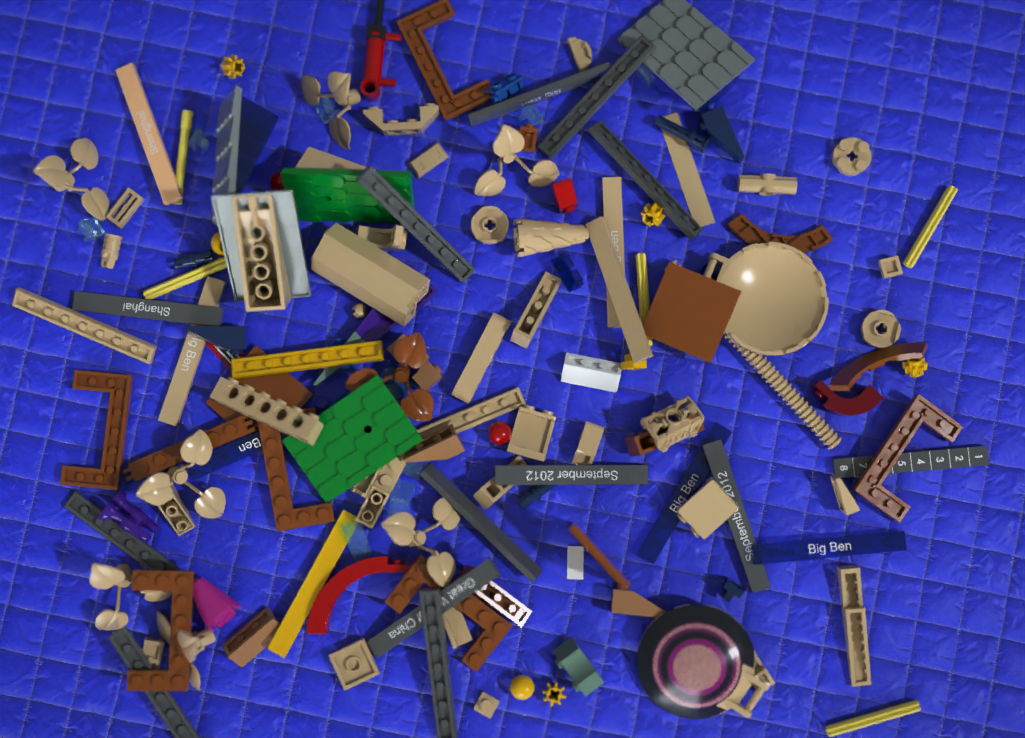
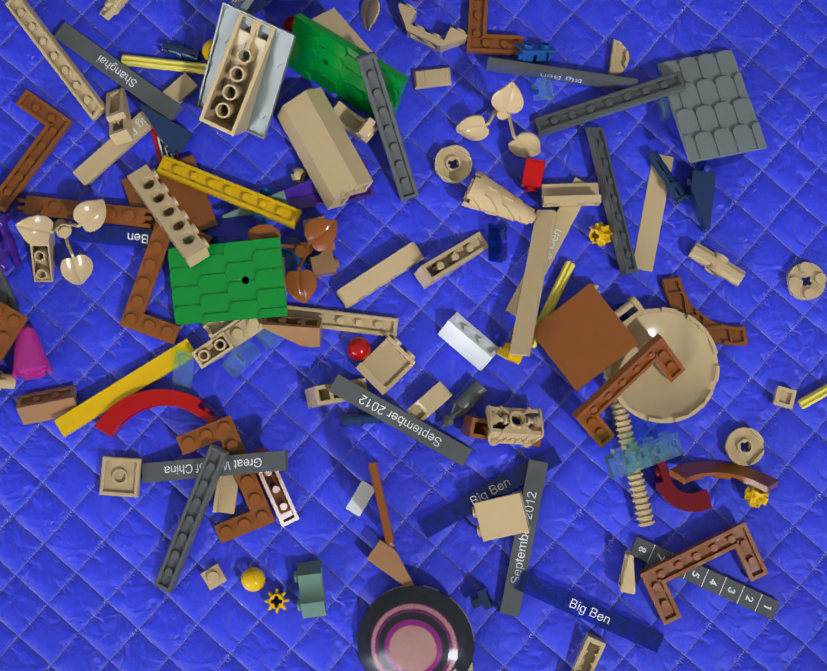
camera: 25 degrees right, 0 degrees up
tan plant [381,498,461,588] -> none
dark grey tile [420,463,543,582] -> none
dark orange bracket [518,124,538,153] -> none
none -> tan slope [106,88,133,146]
none -> dark grey wheel [441,380,488,428]
none -> tan panel [541,183,602,207]
none -> dark orange plate [572,333,685,449]
none -> clear light blue brick [604,430,684,479]

